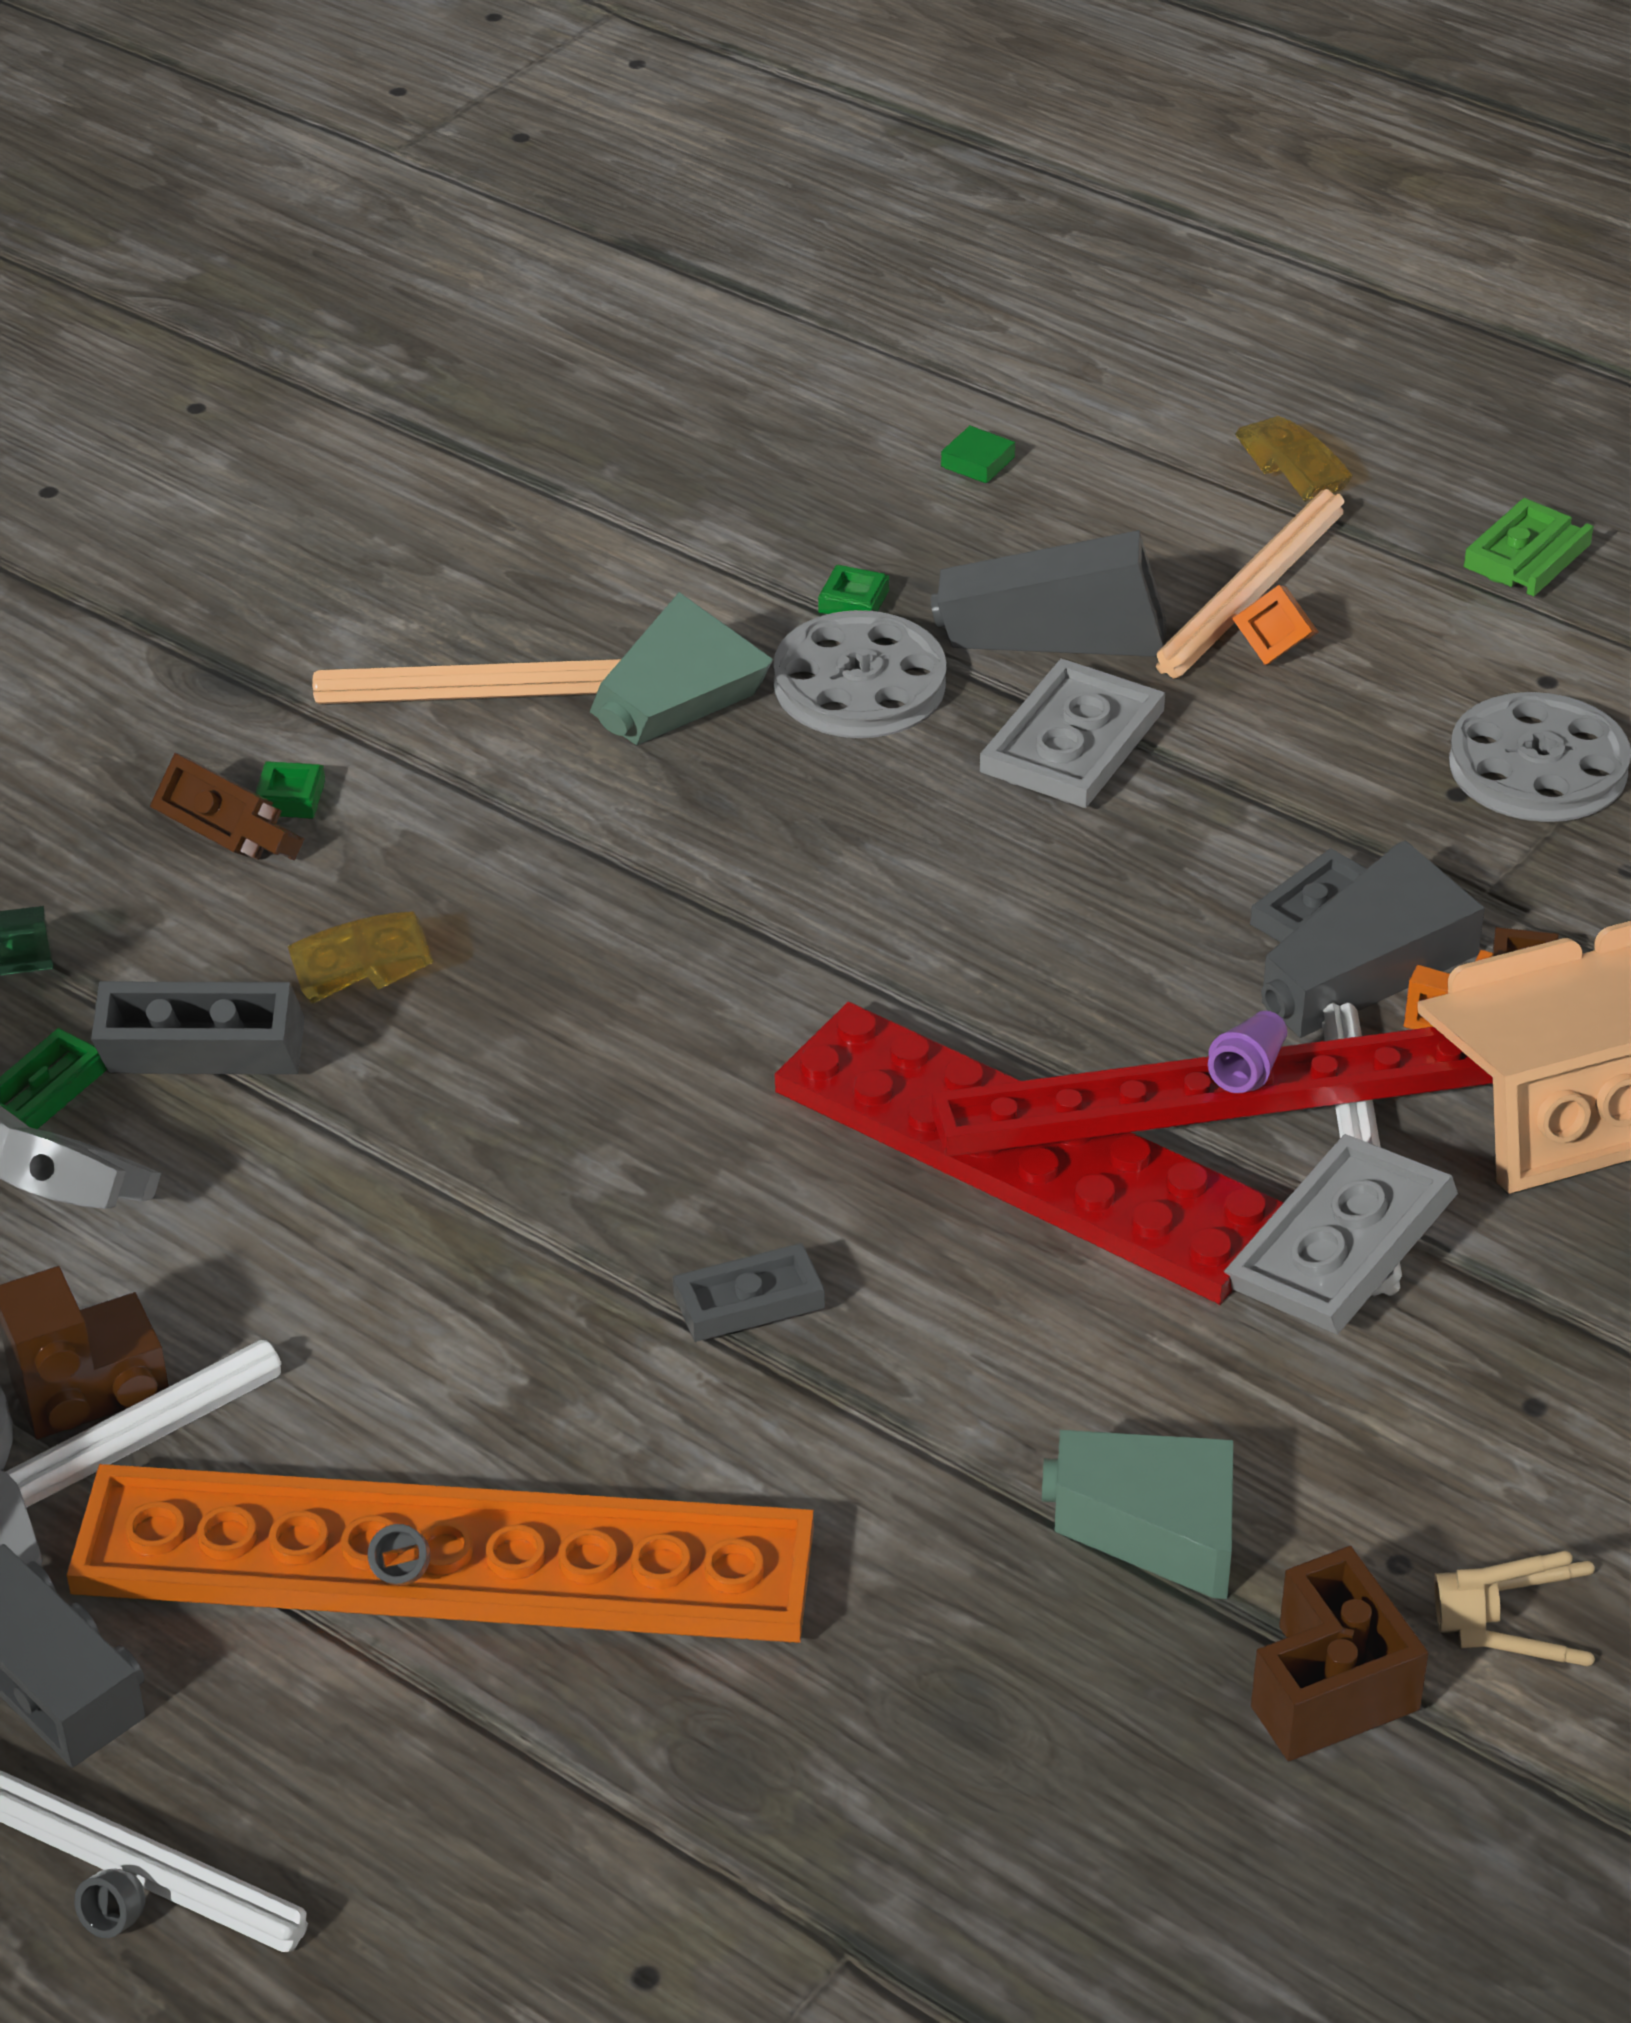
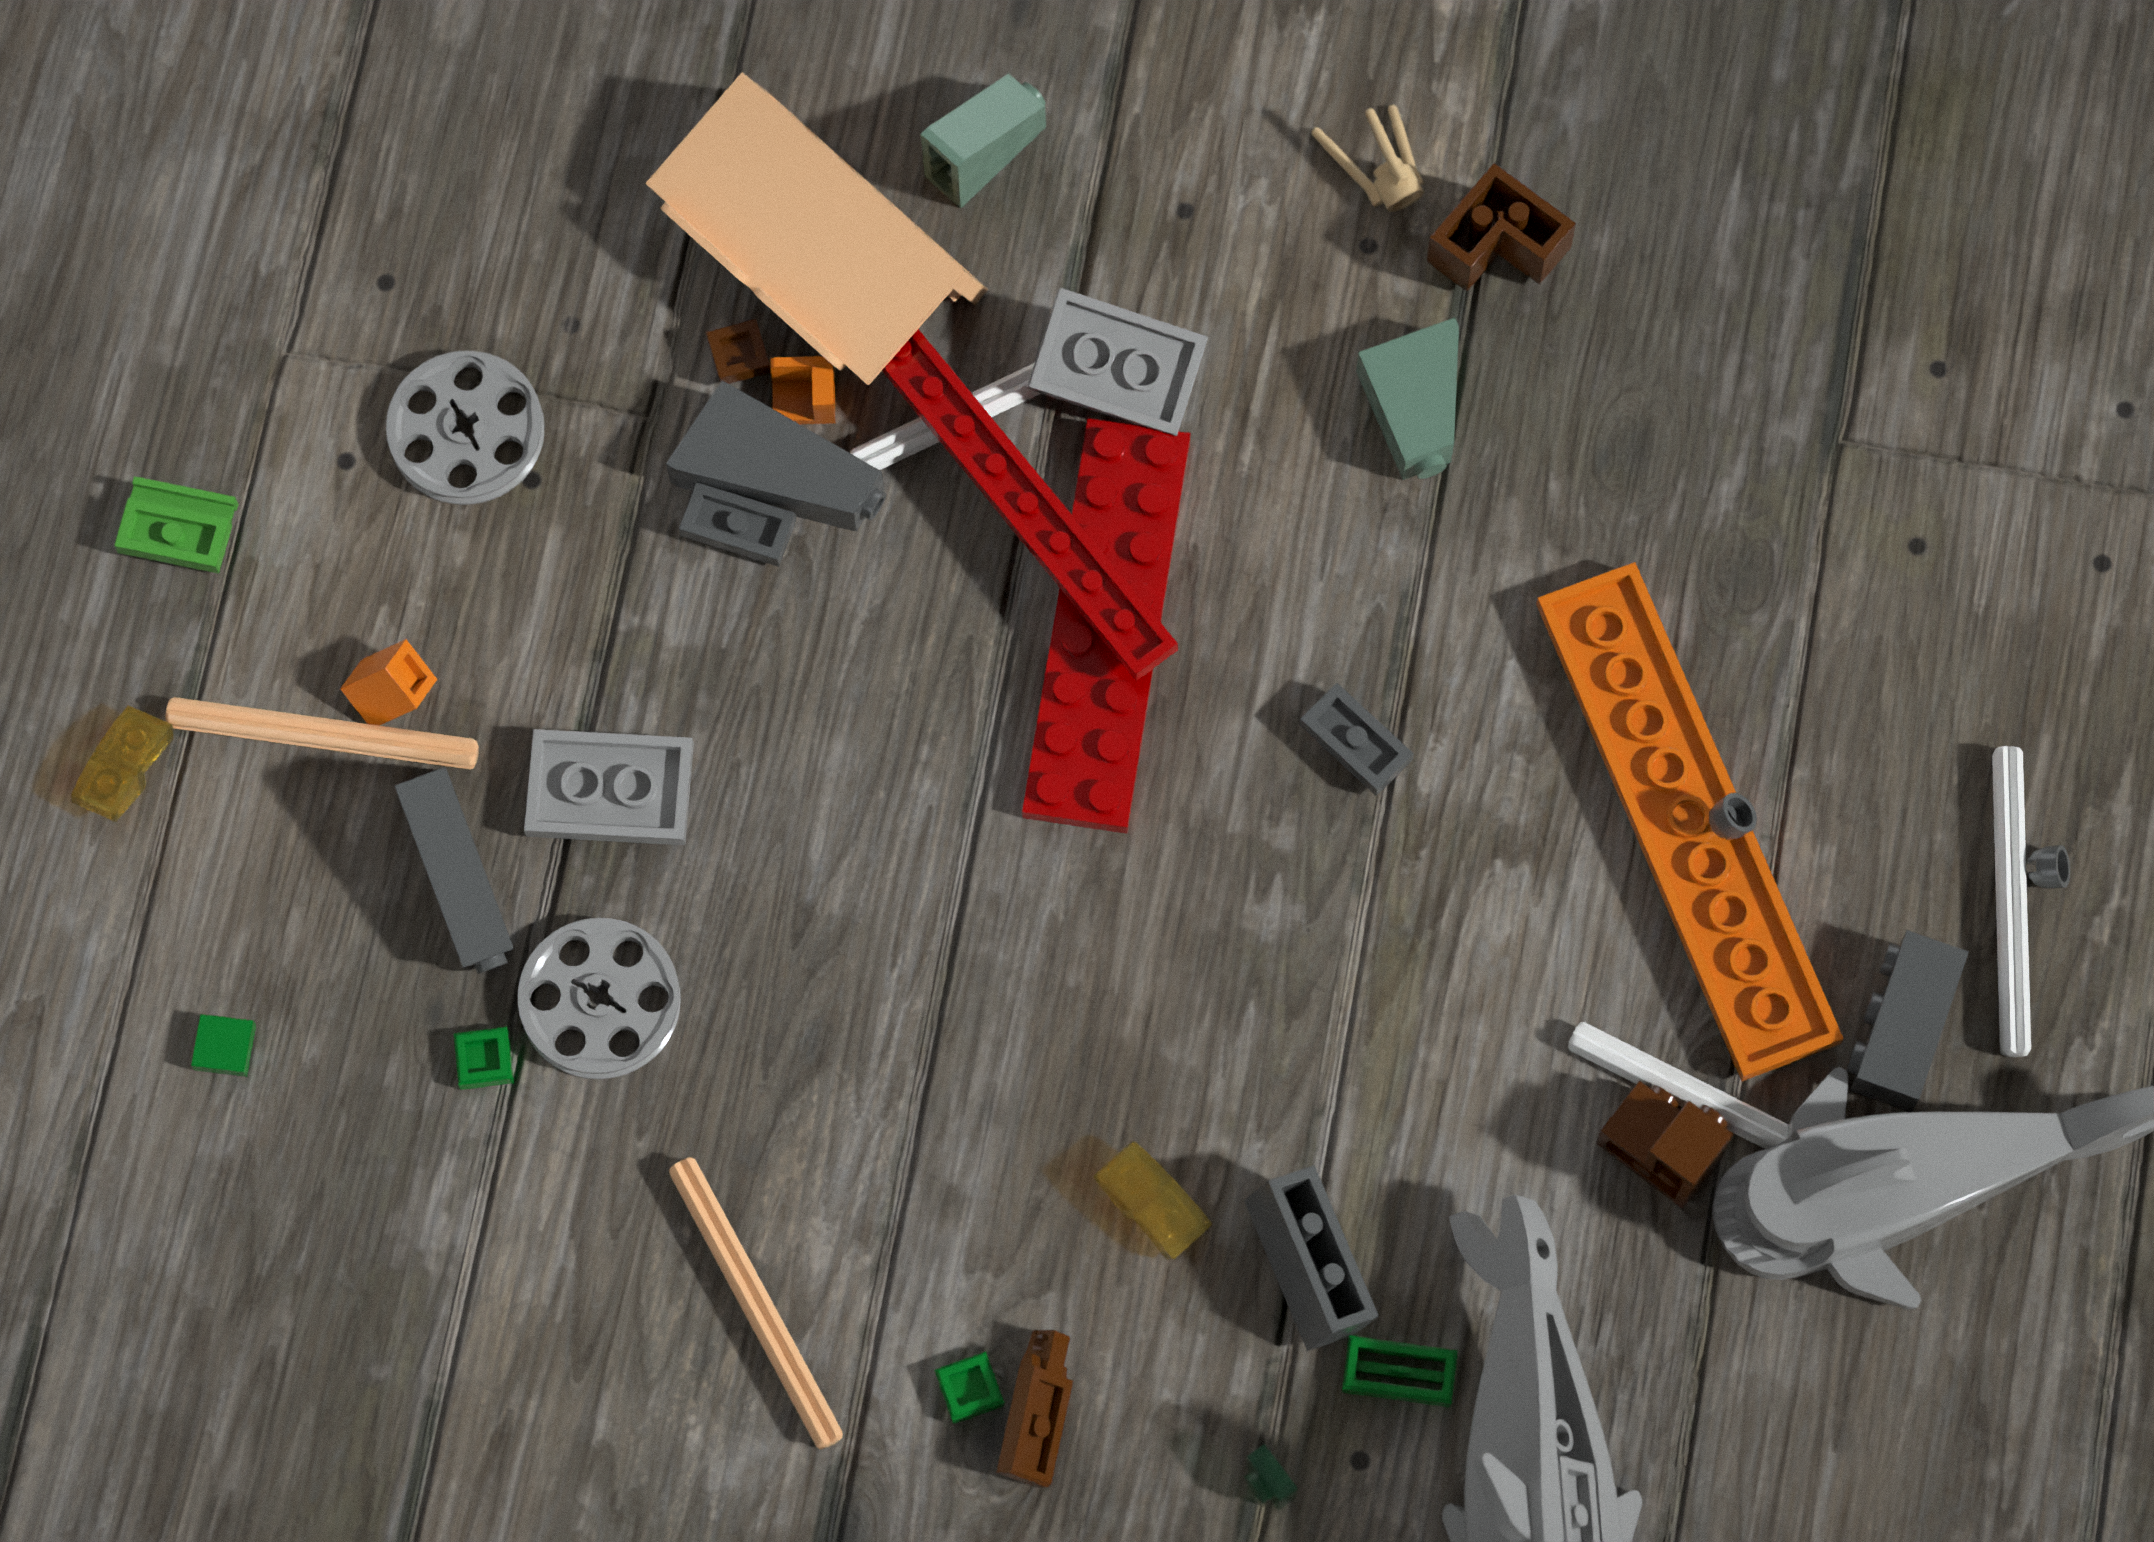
camera: 115 degrees left, 30 degrees up
sand green slope [590,592,773,746] -> none
medium lavender cone [1208,1011,1287,1093] -> none

